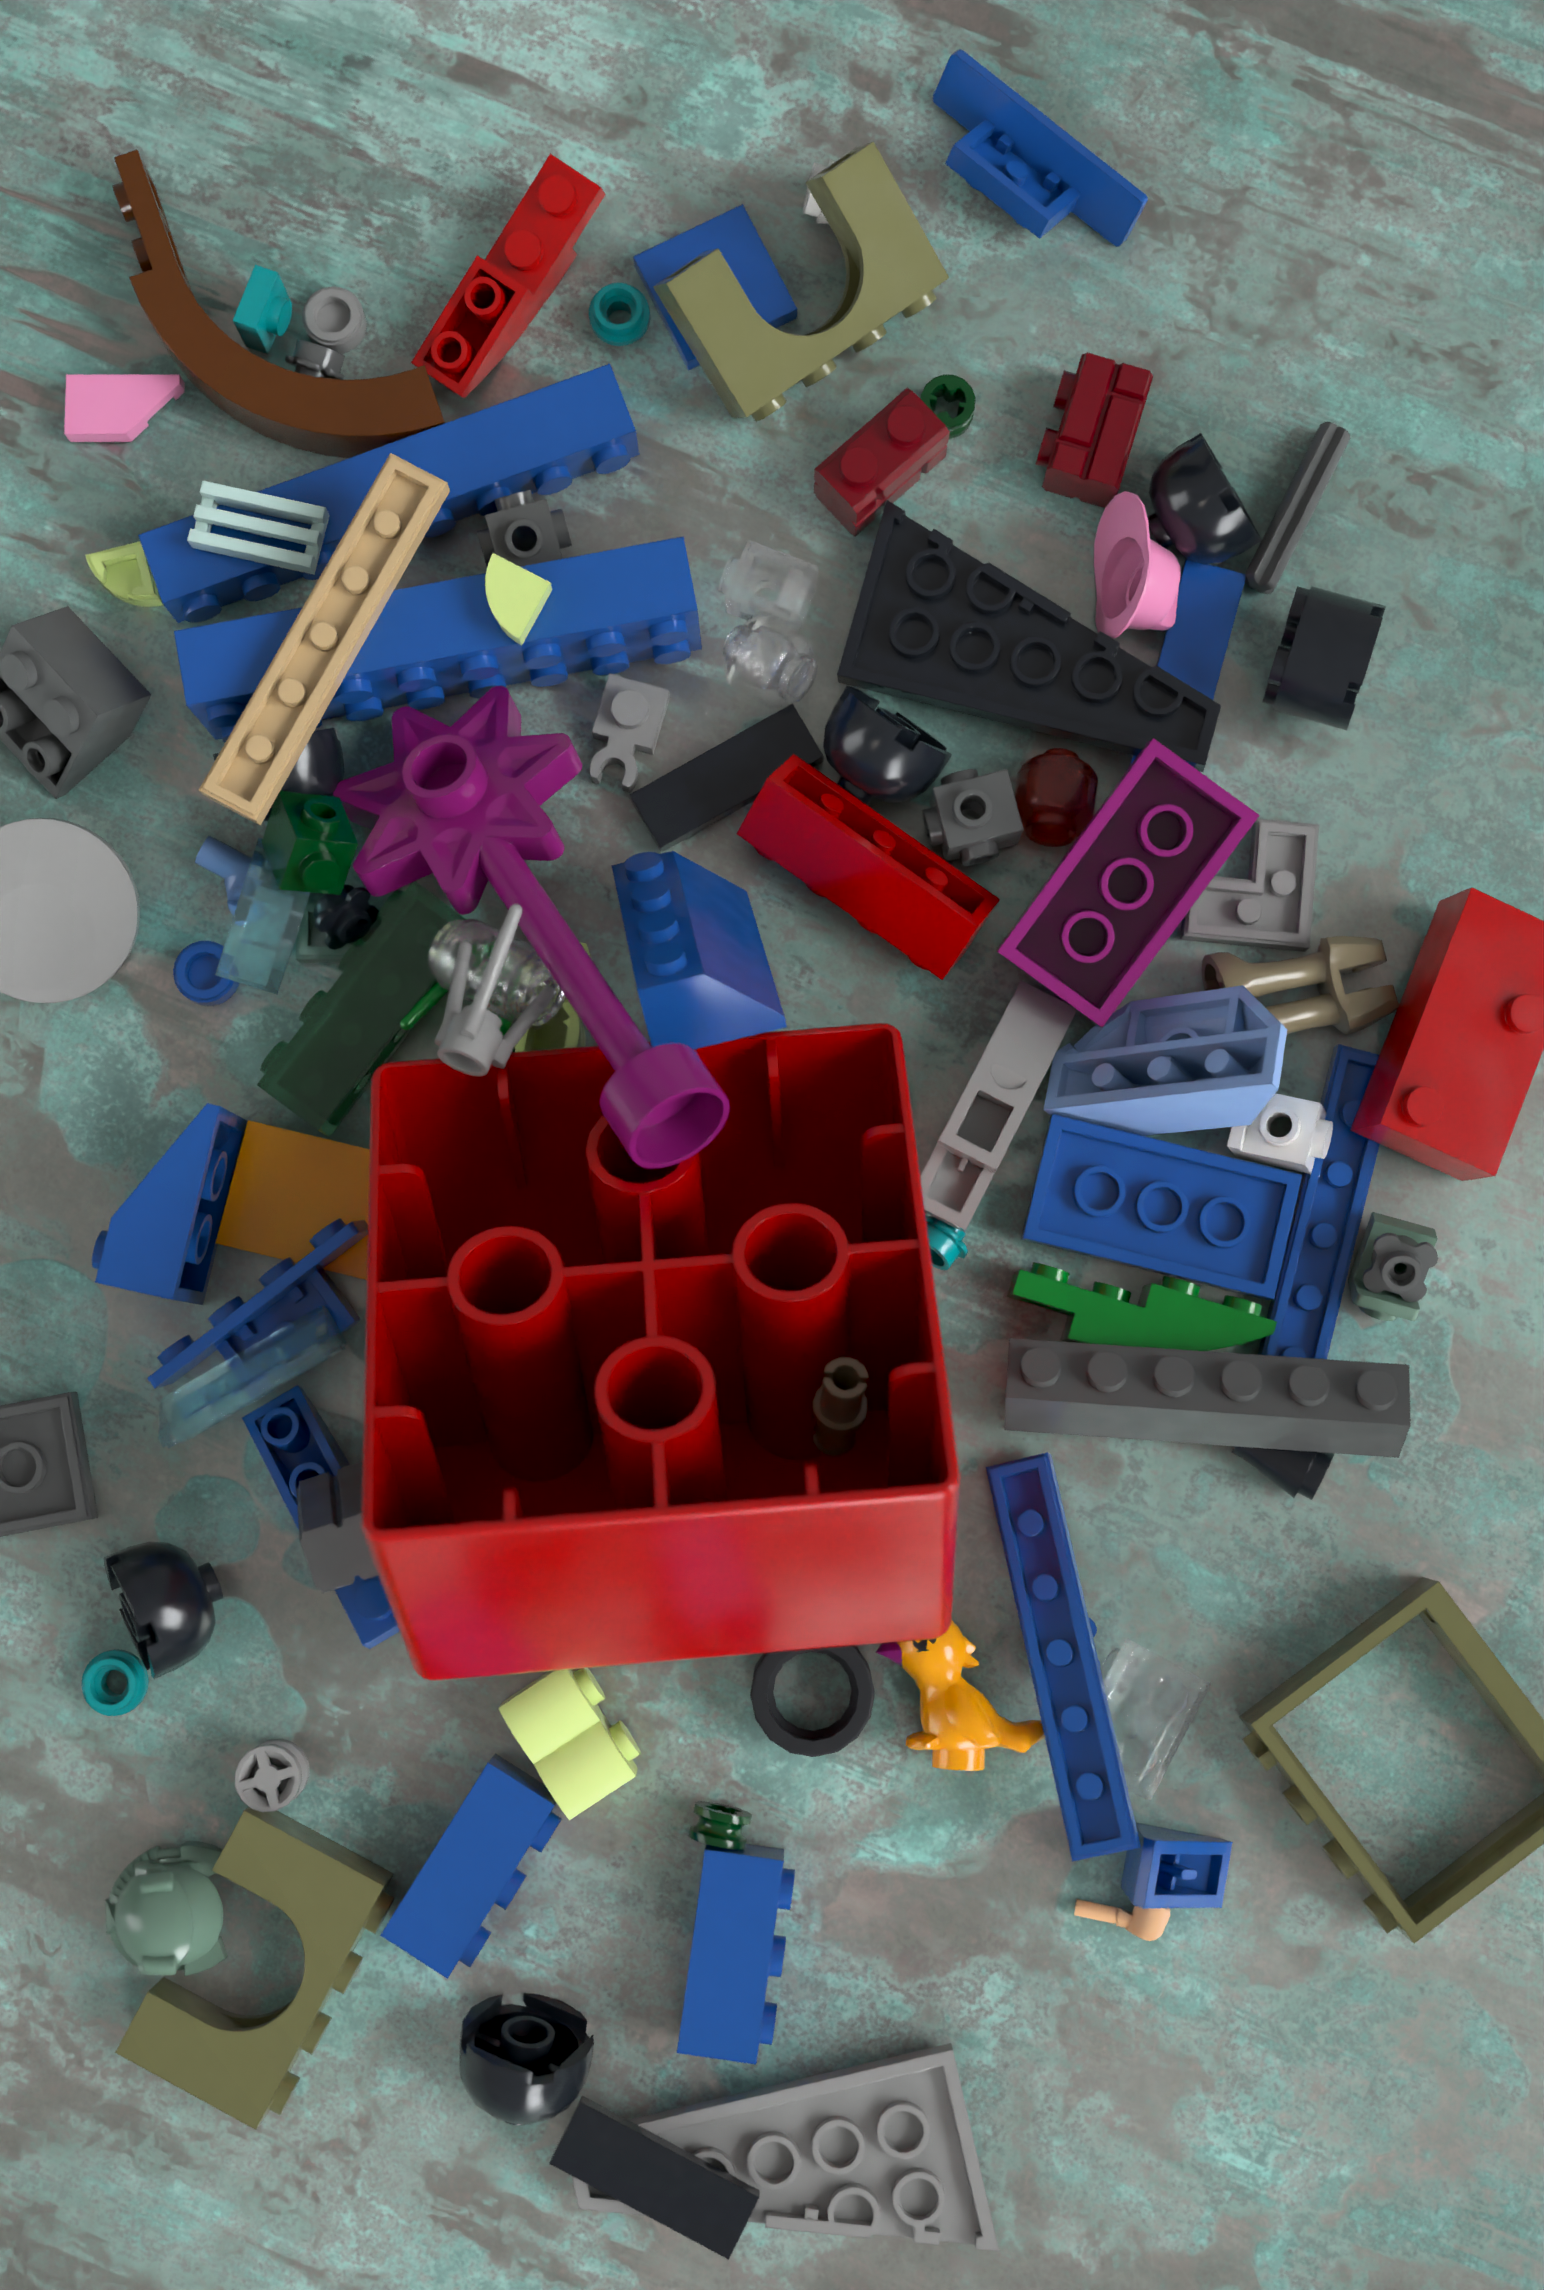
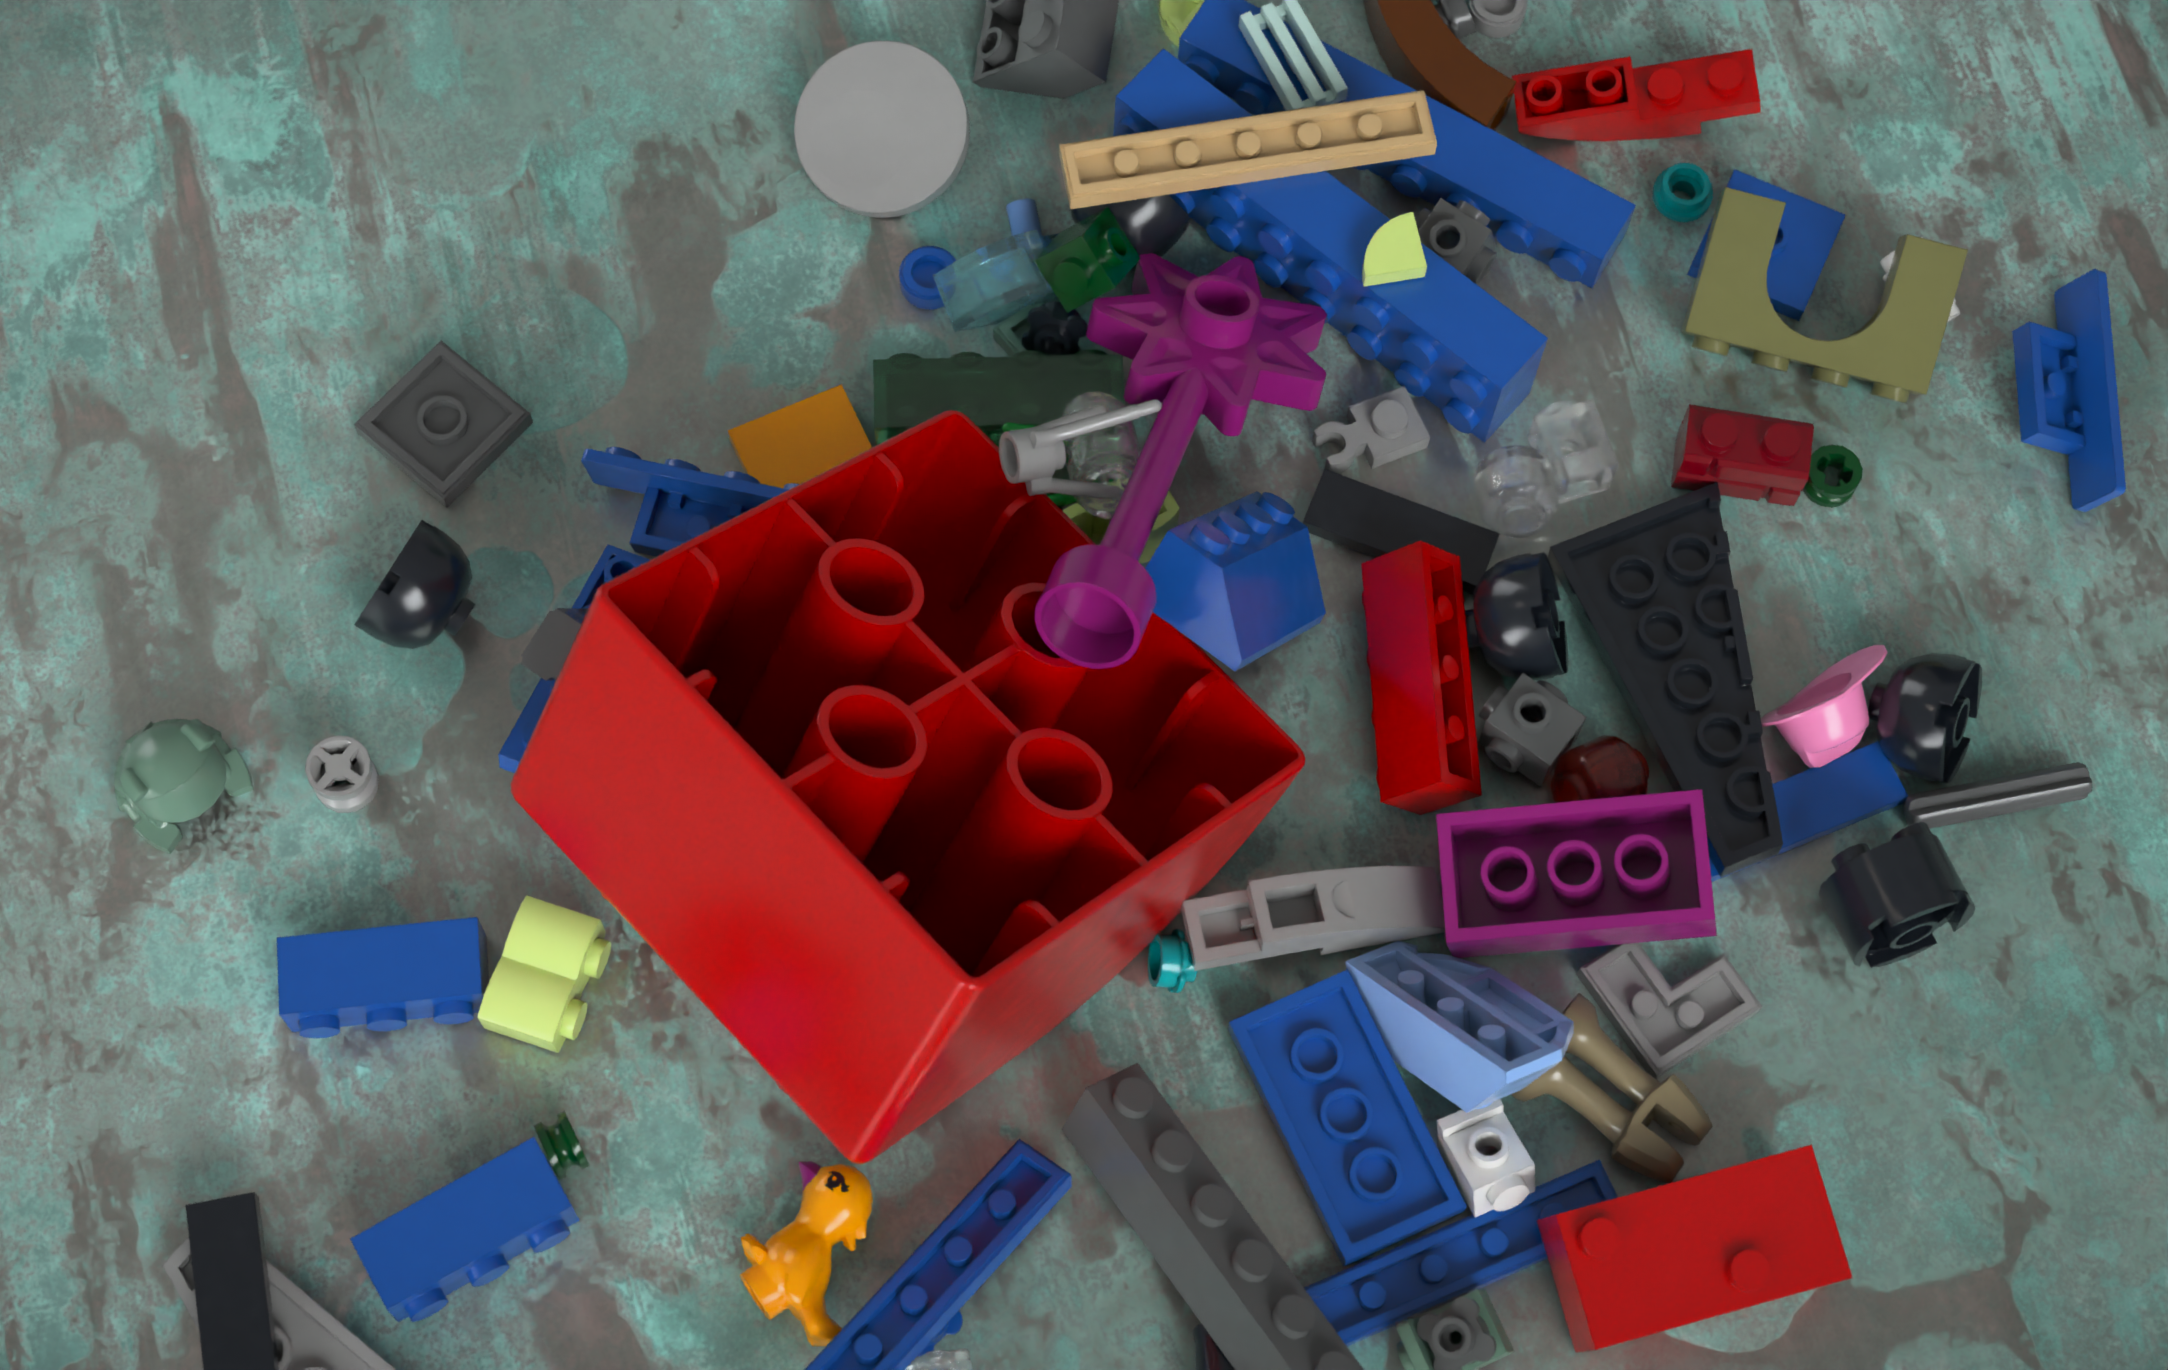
camera: 45 degrees right, 15 degrees down
teal plate [81,1649,149,1716] -> none
blue slope [92,1103,248,1305] -> none
olive arch [115,1807,395,2130] -> none
clear light blue slope [158,1306,348,1448] -> none
black cylinder [459,1993,594,2125] -> none
black tyre [750,1645,875,1757] -> none
dark tan pin [812,1357,868,1456] -> none
green slope [1007,1262,1277,1351] -> none
dark red brick [1035,352,1154,508] -> none

